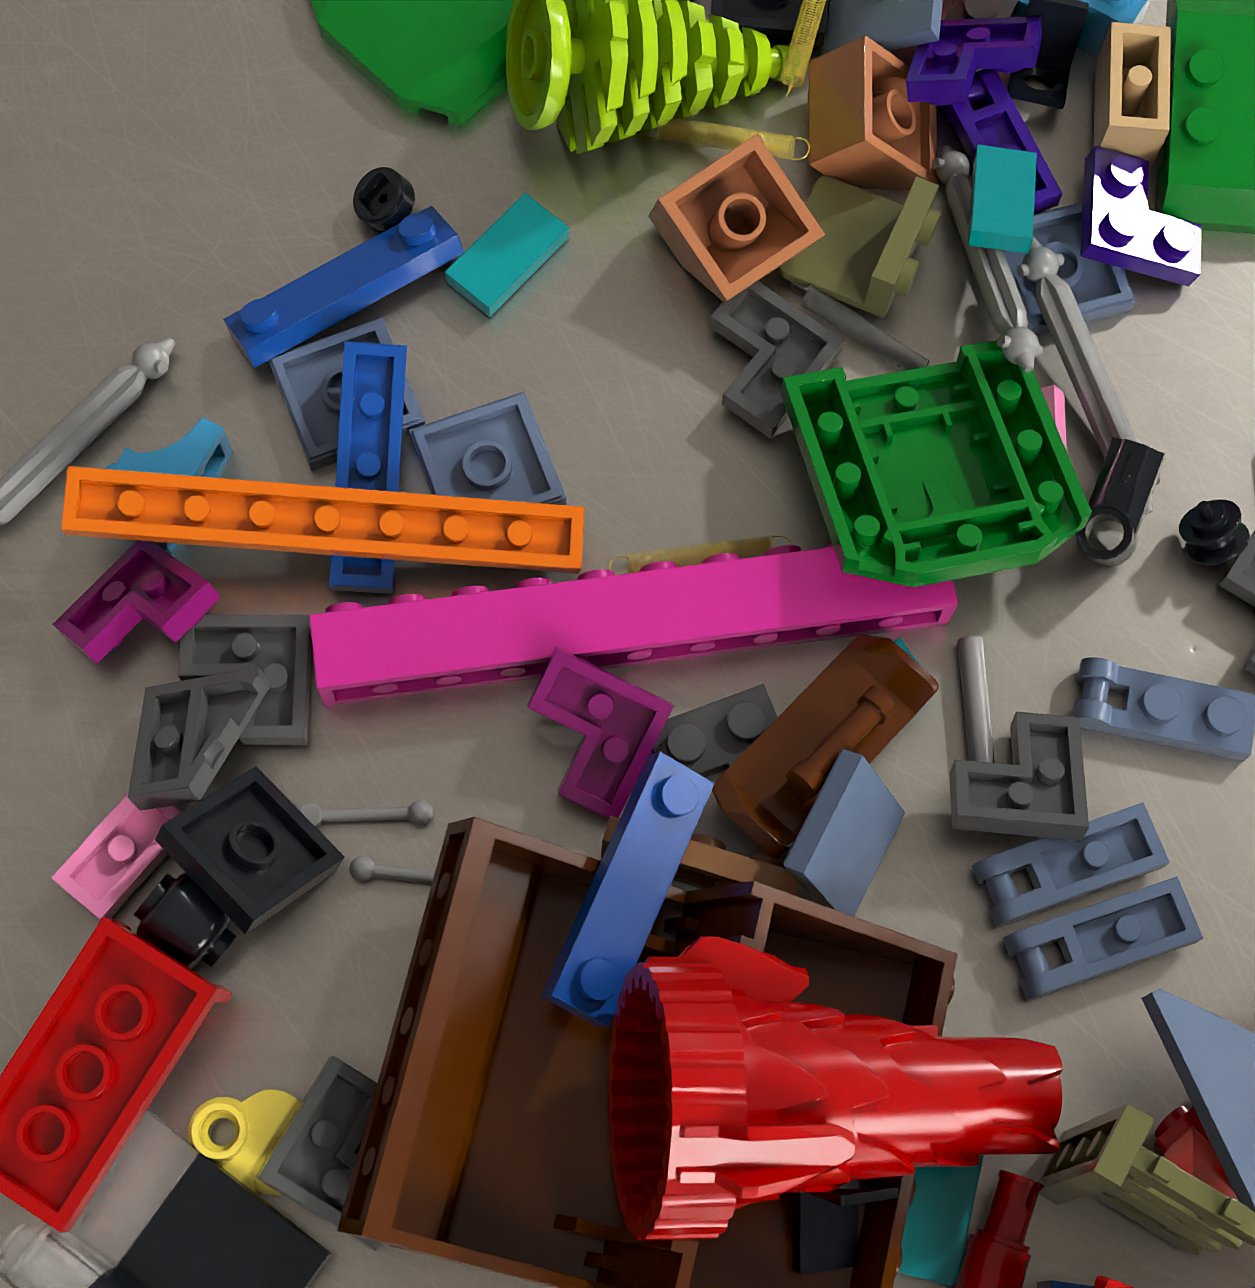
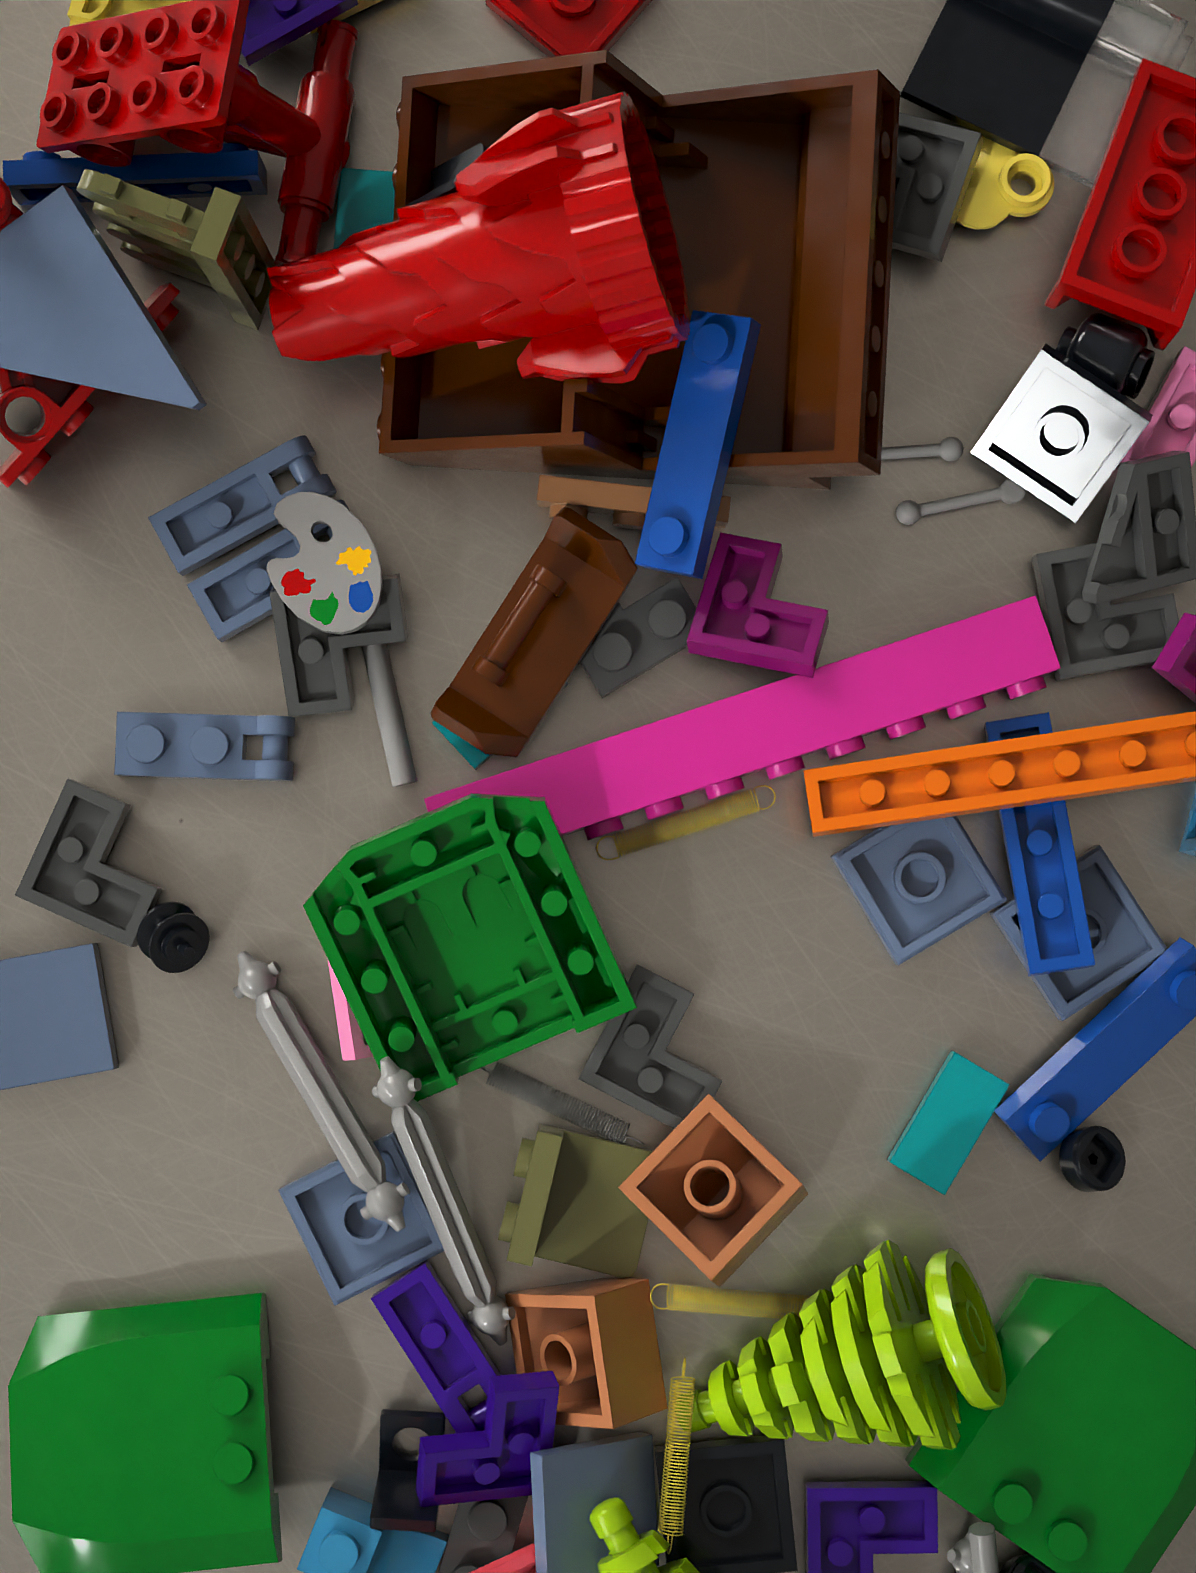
camera: 175 degrees right, 15 degrees up
sand blue tile [783,749,905,916] -> none
teal tile [967,145,1037,254] -> none
black piece [1075,437,1166,567] -> none
plate [1080,146,1202,287] -> none
tan brick [1093,22,1171,168] -> none
none -> light grey piece [267,492,383,635]

